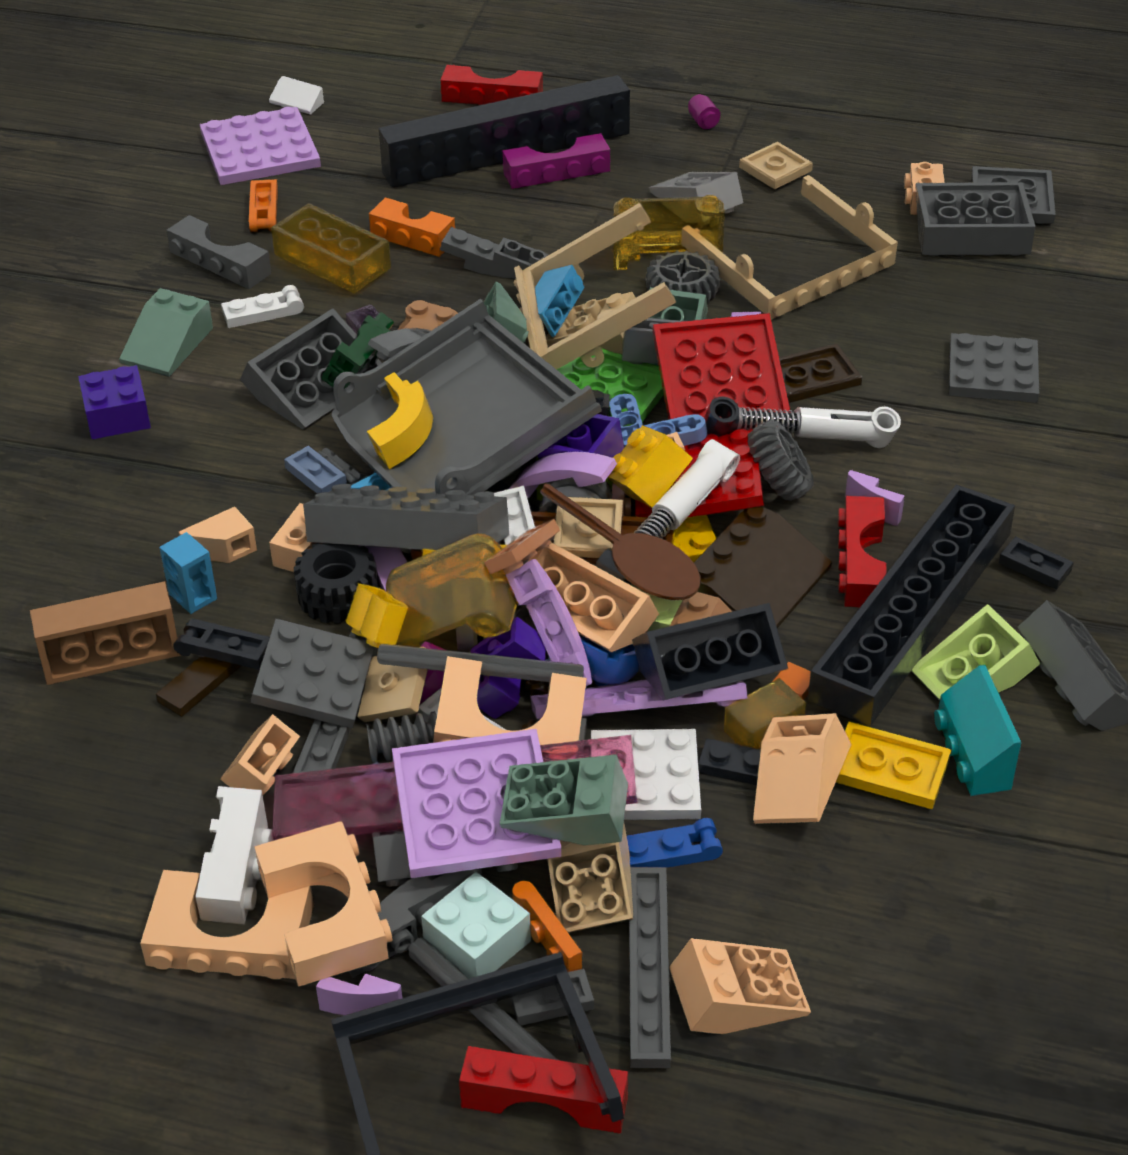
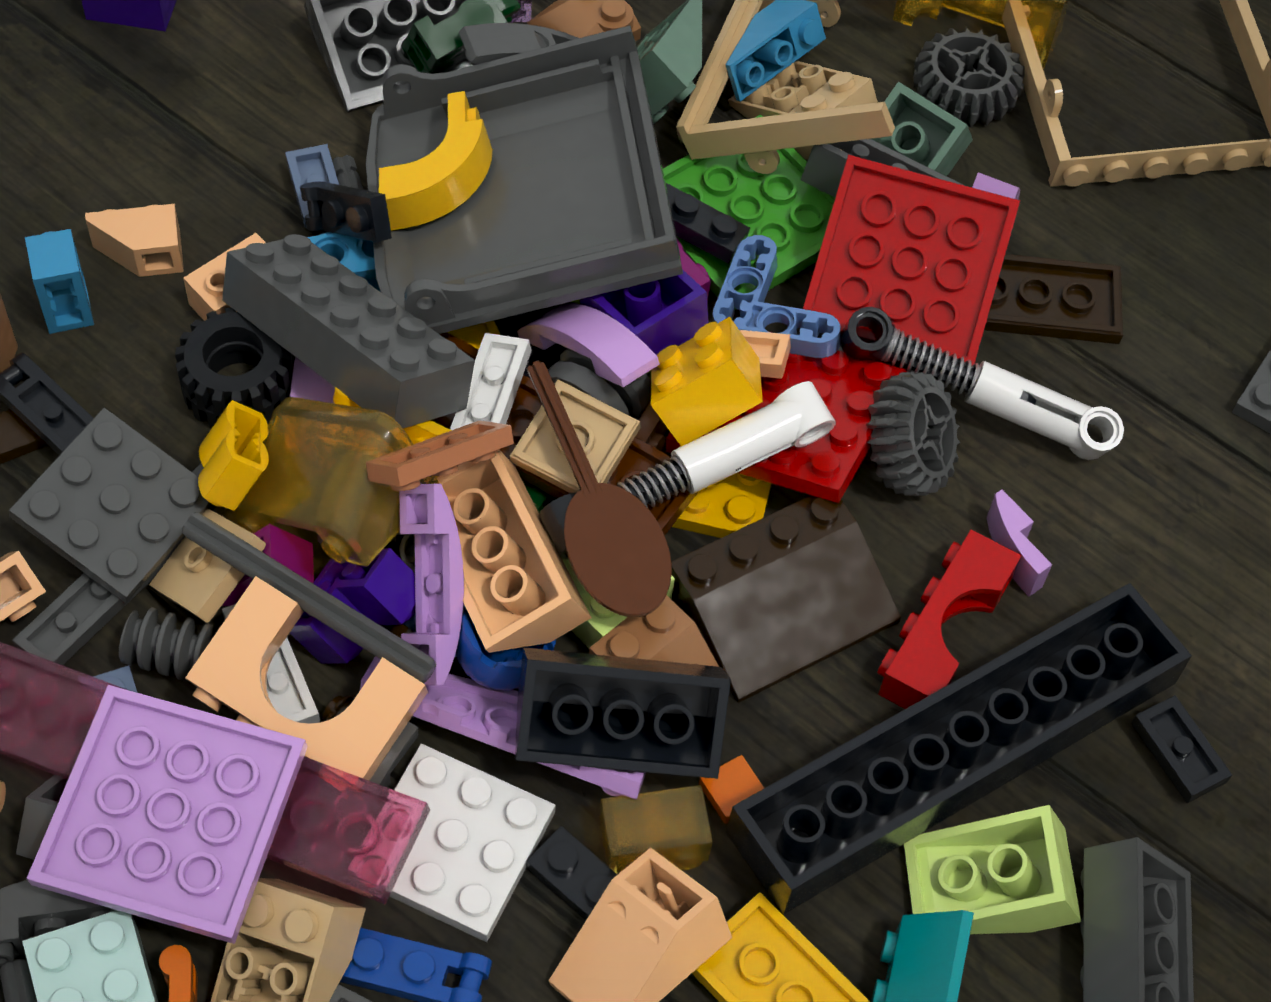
camera: 20 degrees right, 15 degrees up
sand green slope [500,754,628,845] -> none
none -> black plate [300,181,392,243]

